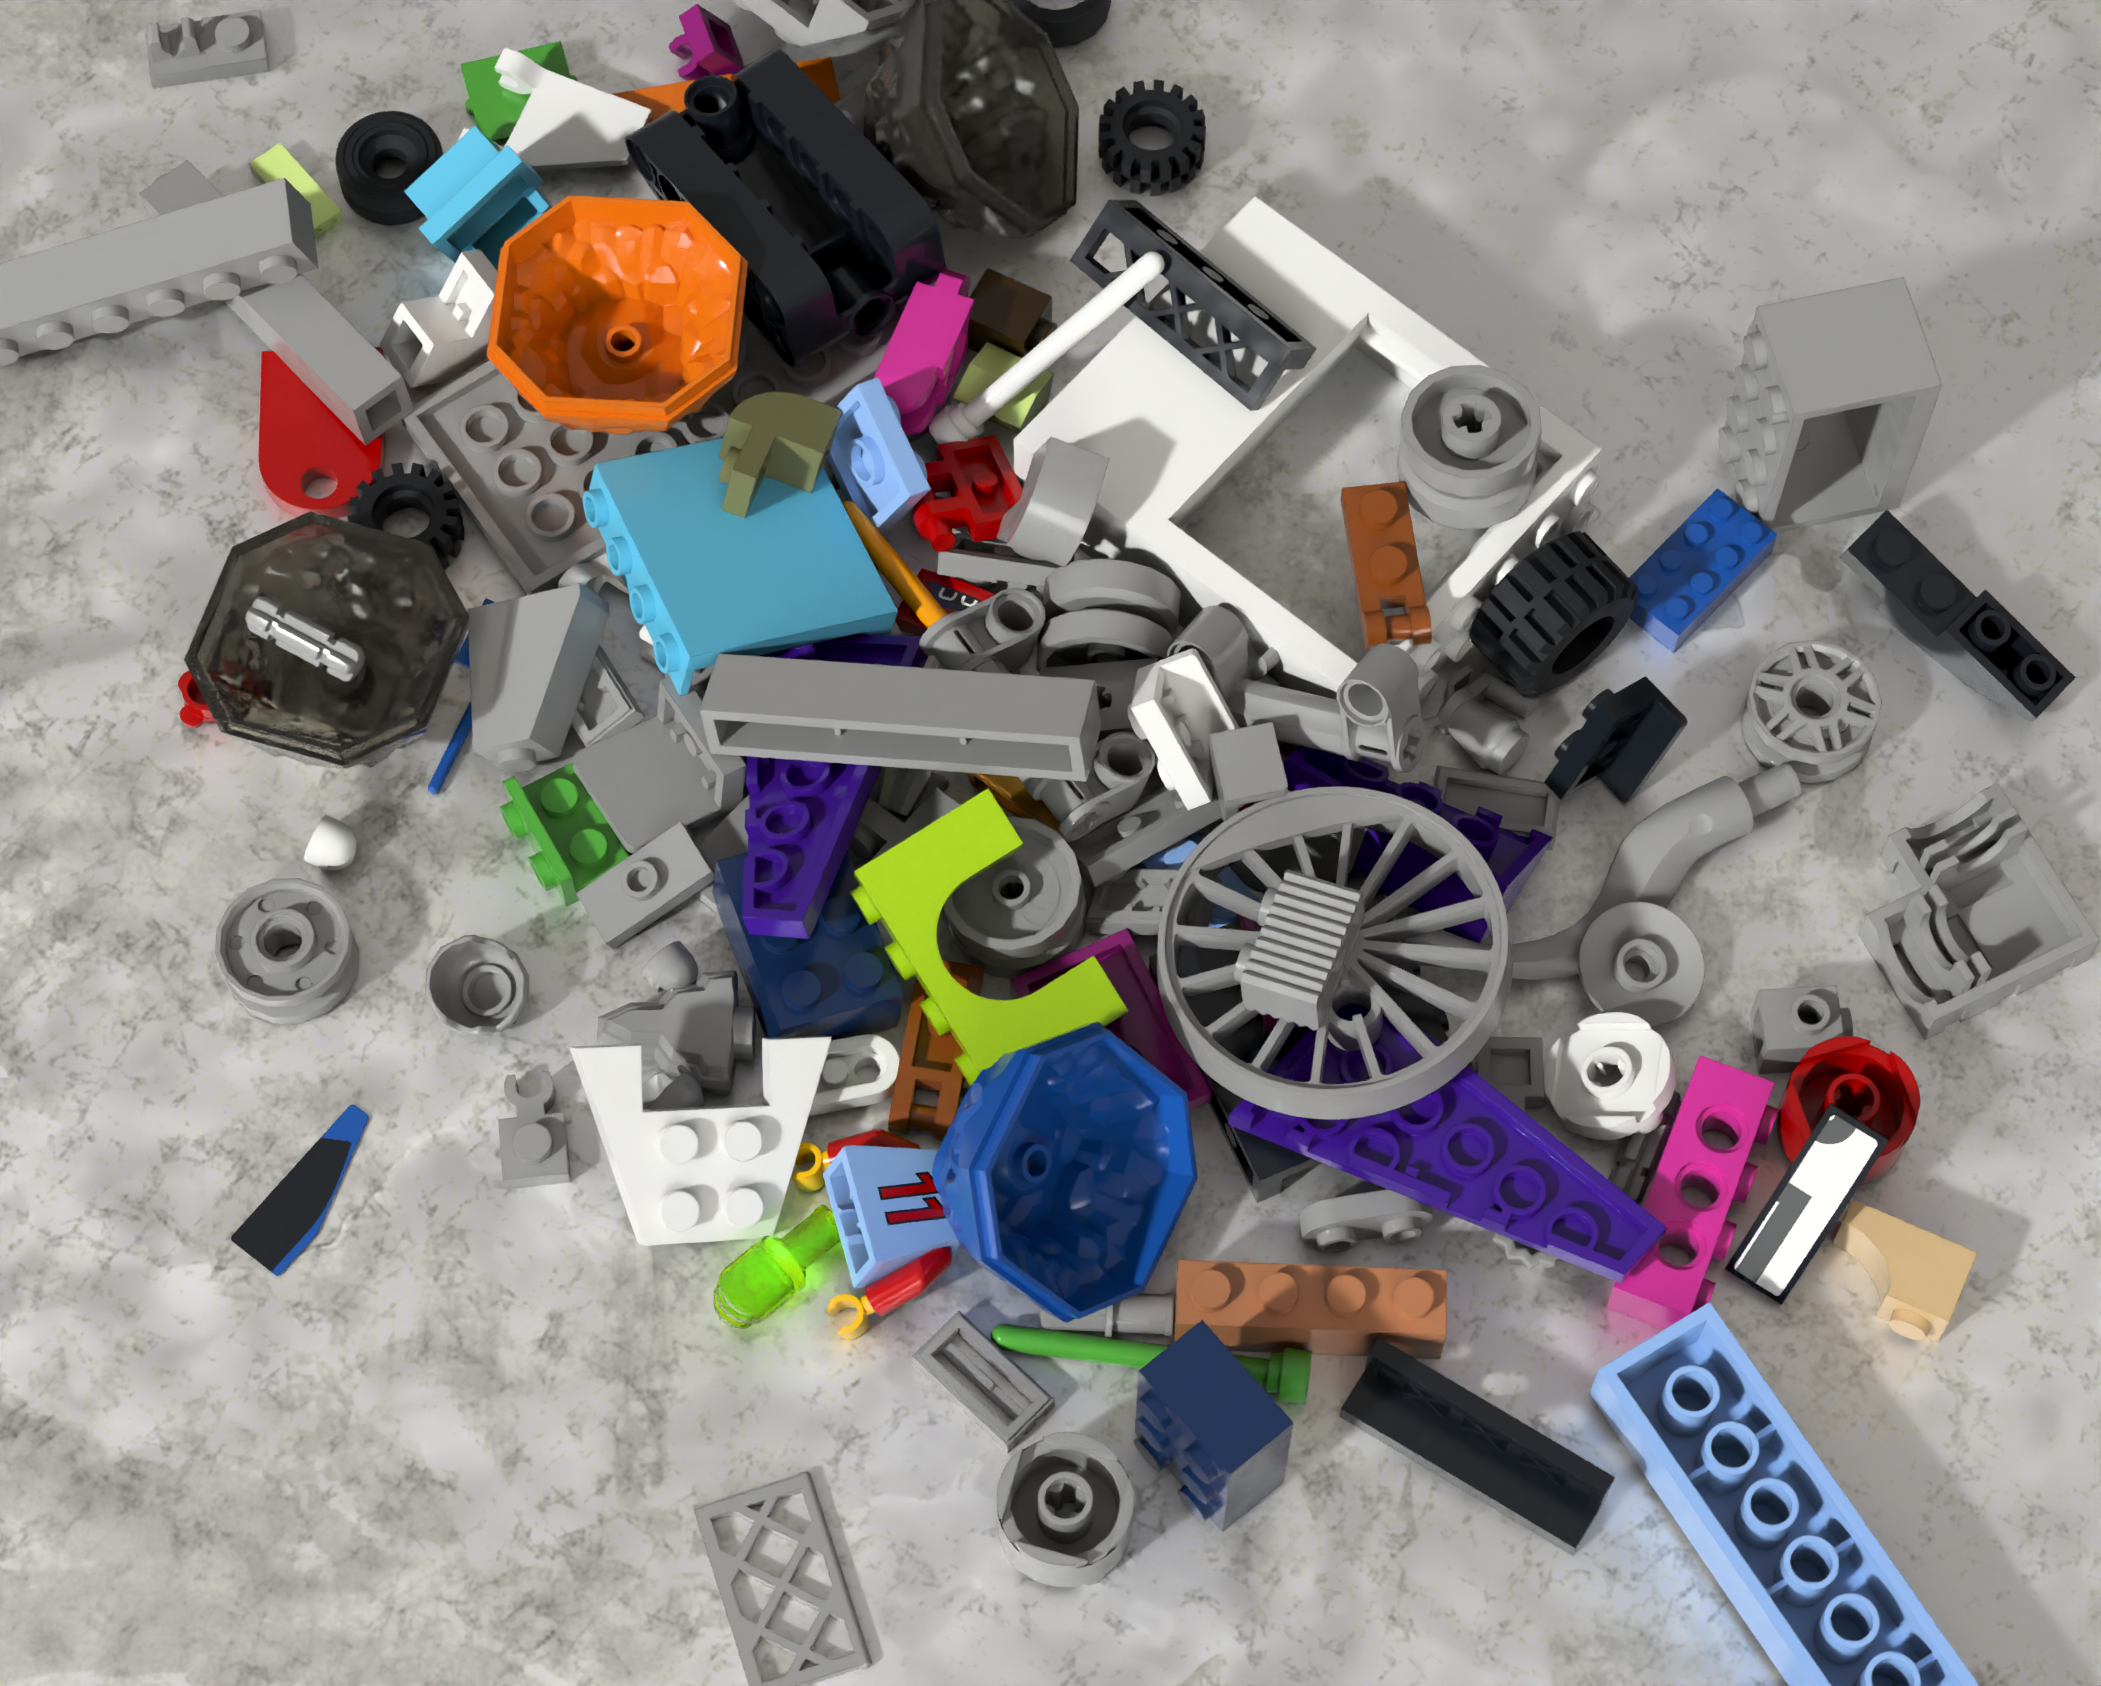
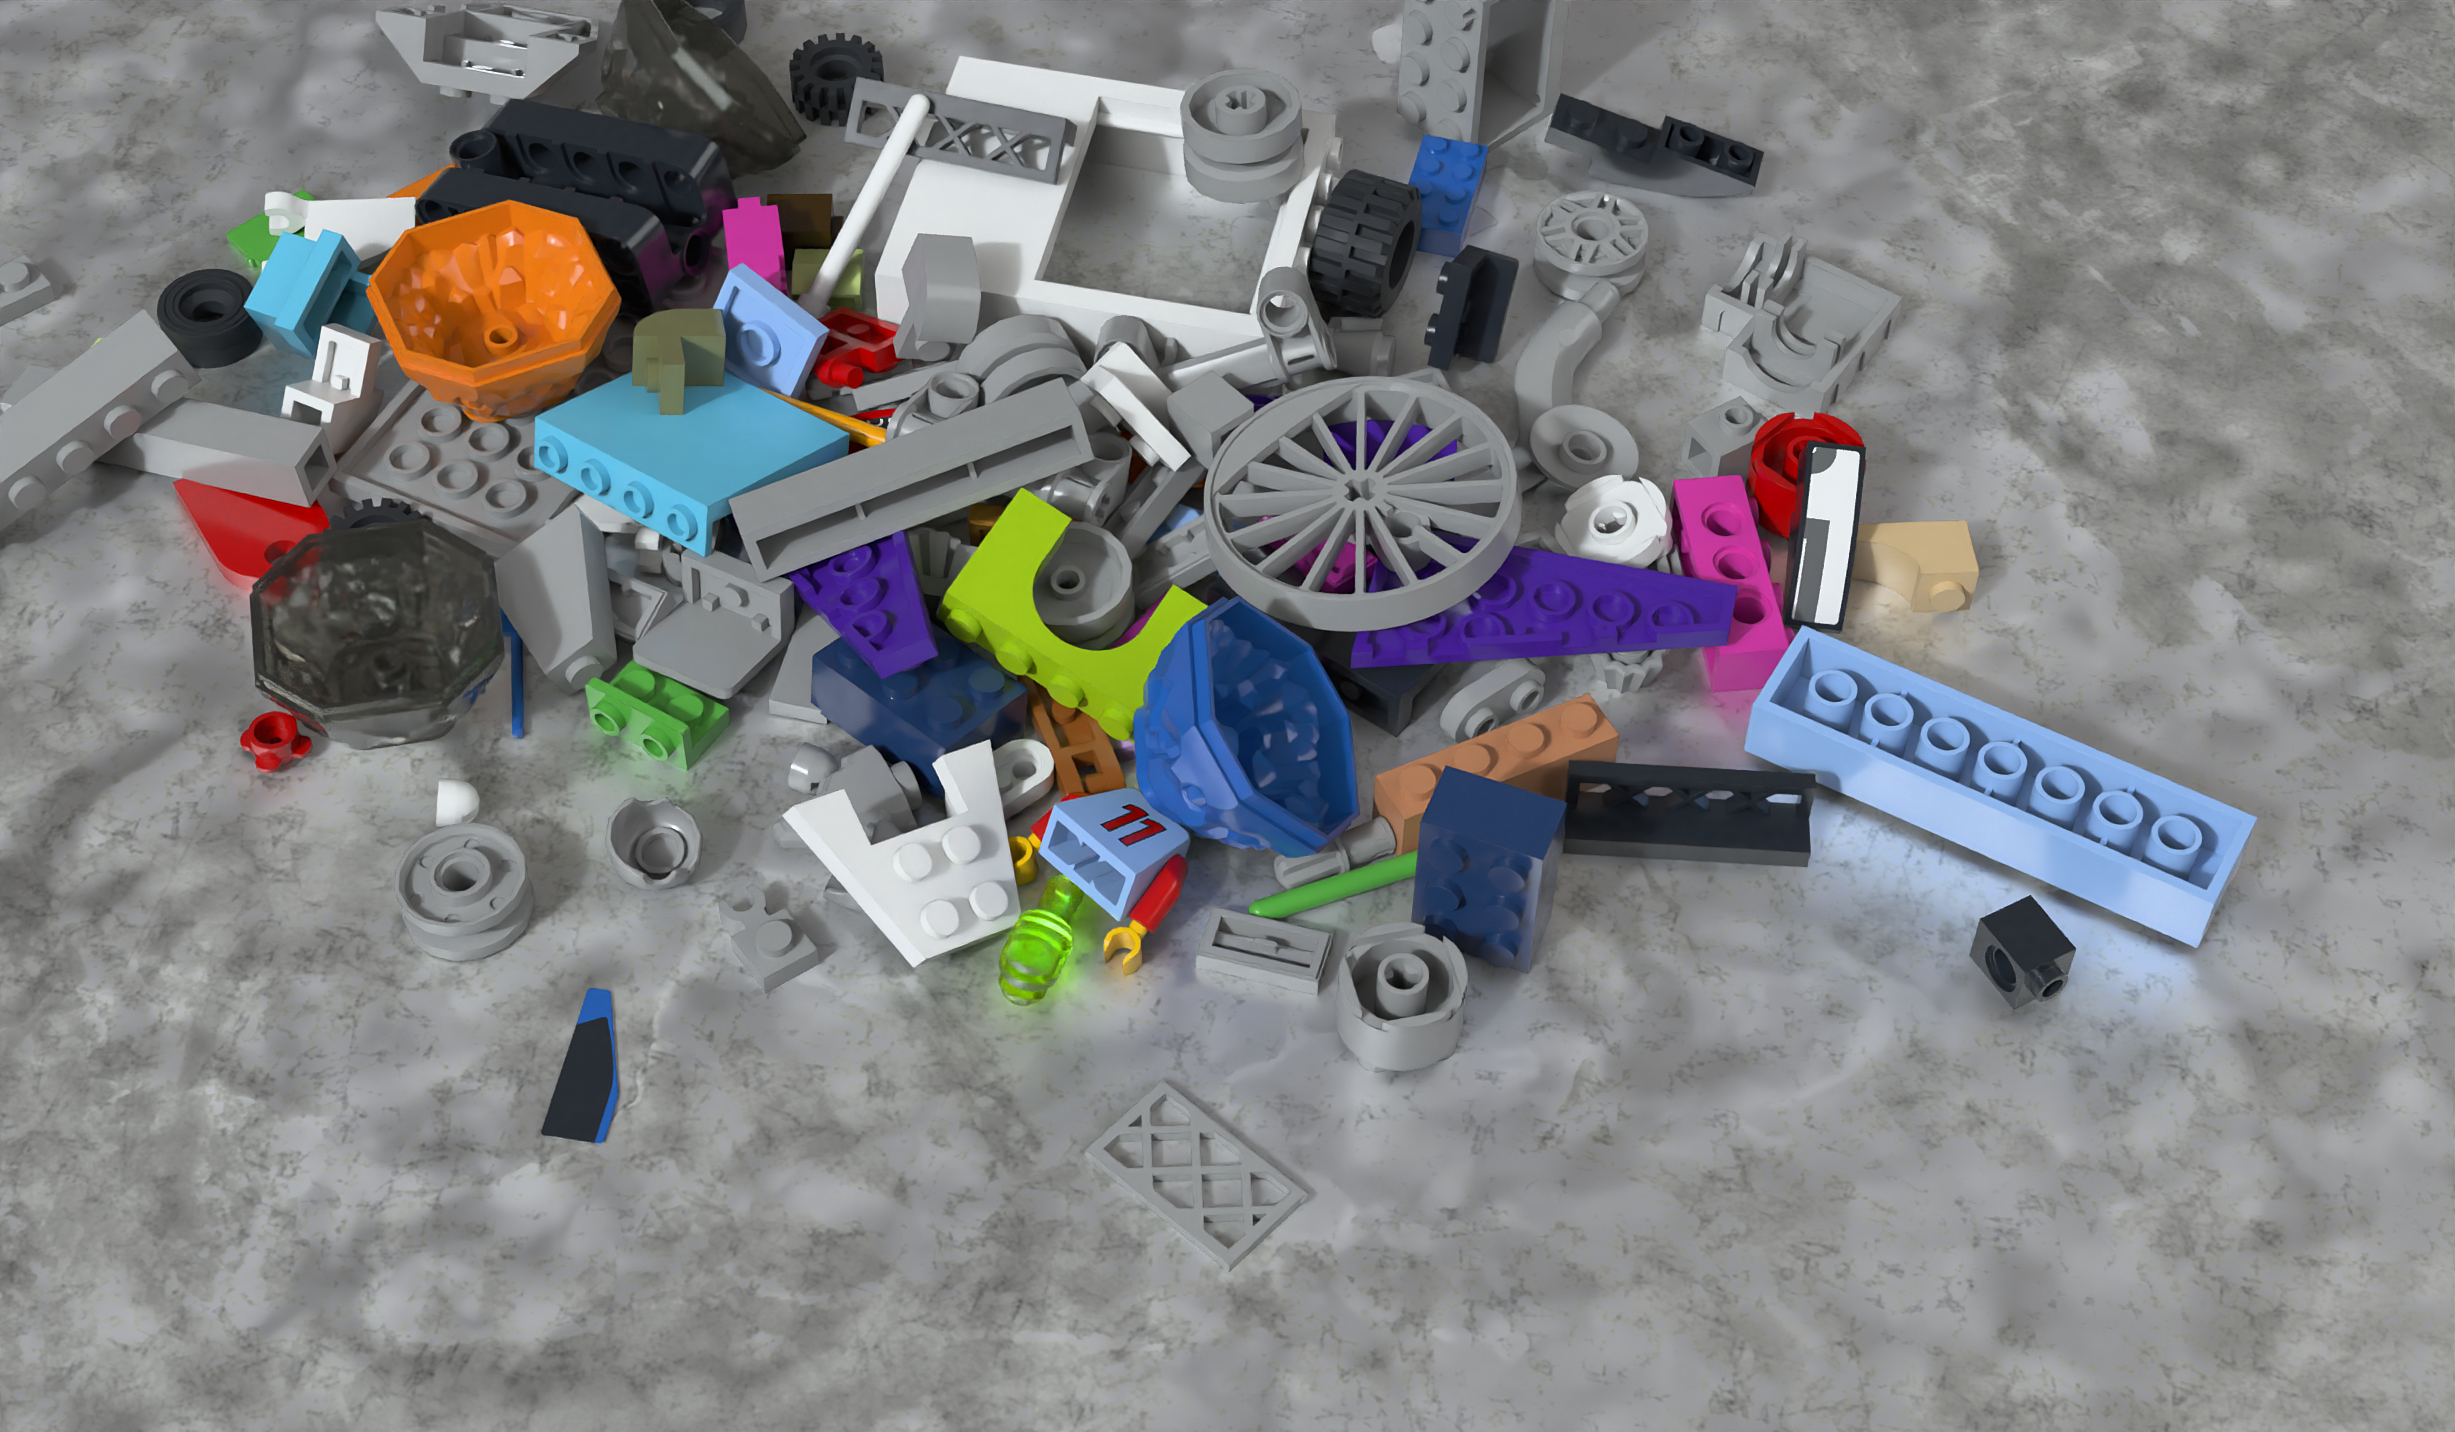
camera: 30 degrees left, 15 degrees down
light grey axle [245,596,365,681] -> none
light grey plate [576,821,715,949] -> none
magenta tile [669,4,745,81] -> none
light grey brick [1234,869,1365,1031] -> none
dark orange plate [1340,481,1432,651] -> none

